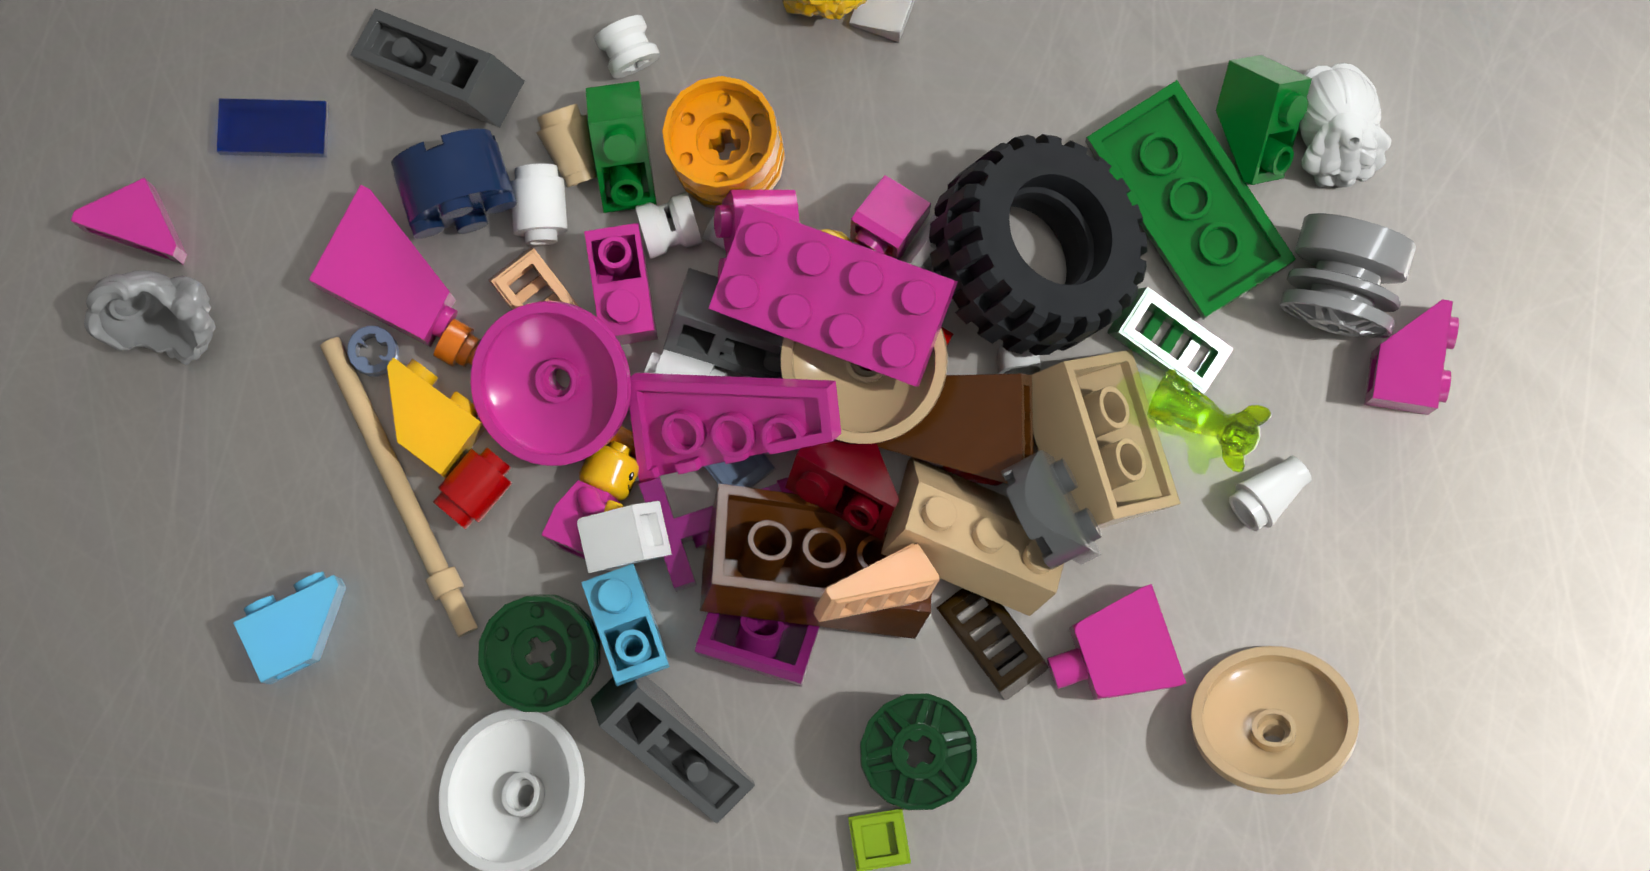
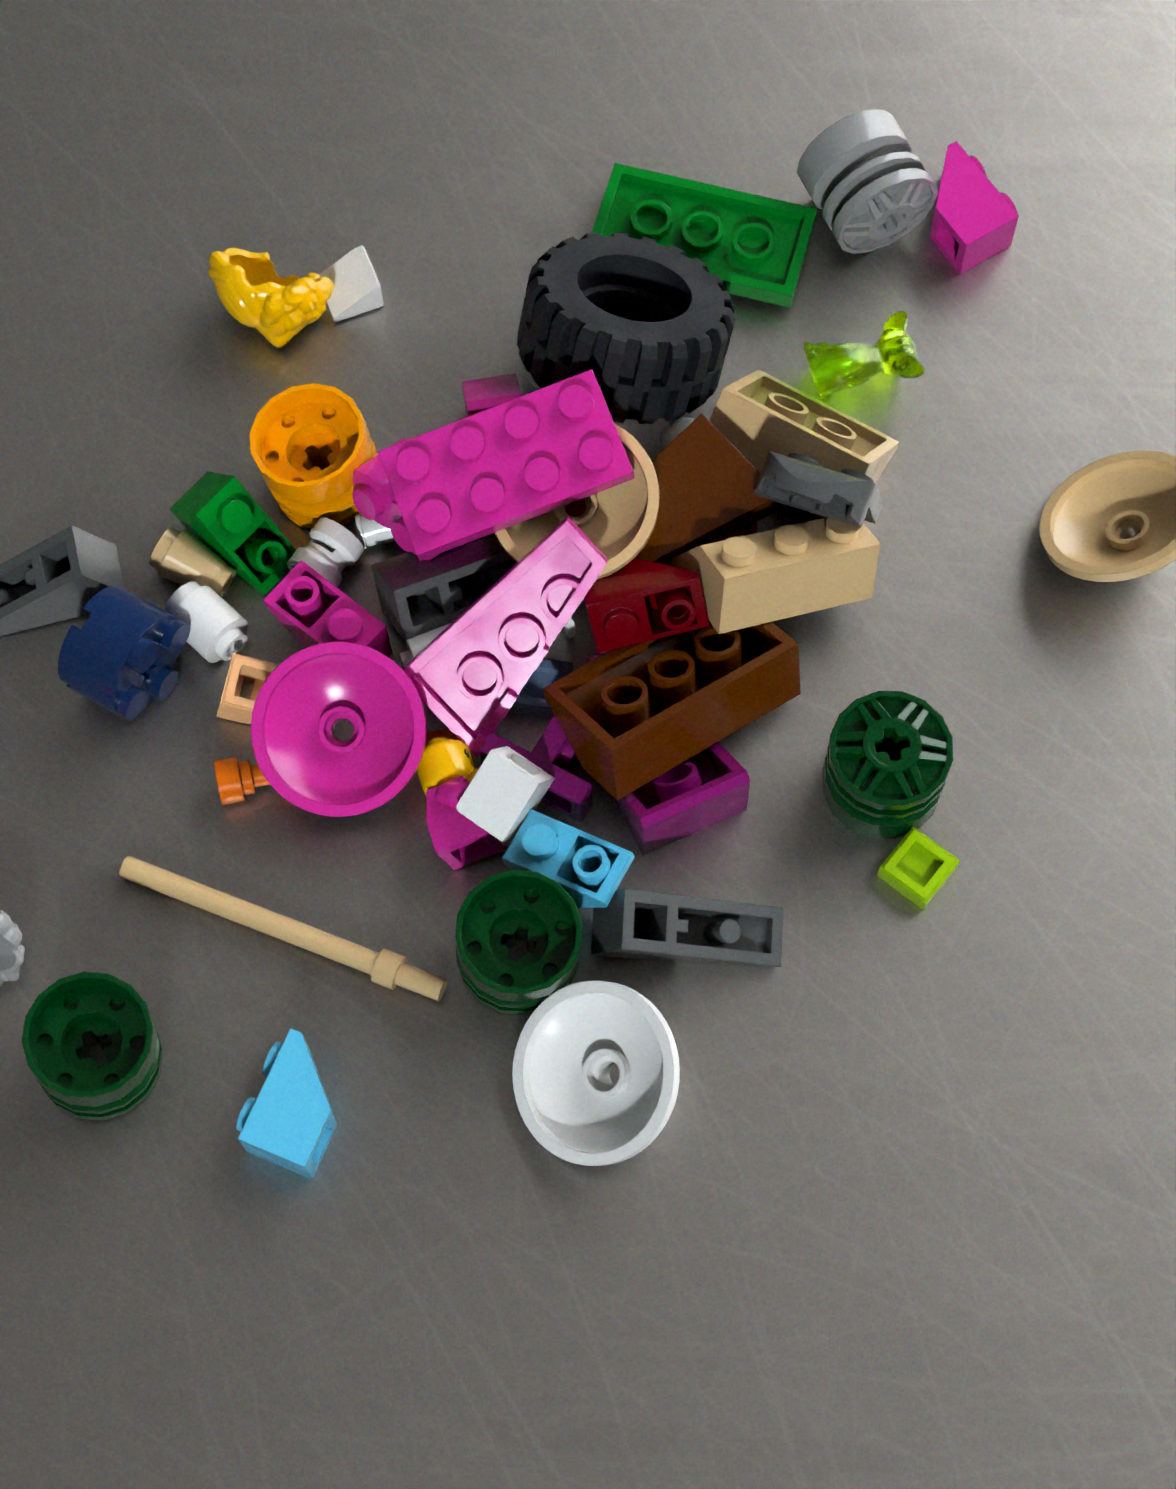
camera: 40 degrees left, 15 degrees down
dark pink slope [309,185,458,348] -> none
sand blue bush [347,325,399,377] -> none
yellow slope [387,357,486,478] -> none
red brick [433,447,513,530] -> none
white wheel [594,15,660,78] -> none
light nougat slope [814,543,940,622] -> none
dark brown slope [936,588,1049,700] -> none
dark pink torso [1047,584,1186,700] -> none
slope [1107,287,1232,394] -> none
green slope [1216,55,1312,185] -> none
white cone [1229,455,1312,531] -> none
white hair [1299,63,1392,188] -> none
none -> dark green wheel [21,972,163,1121]

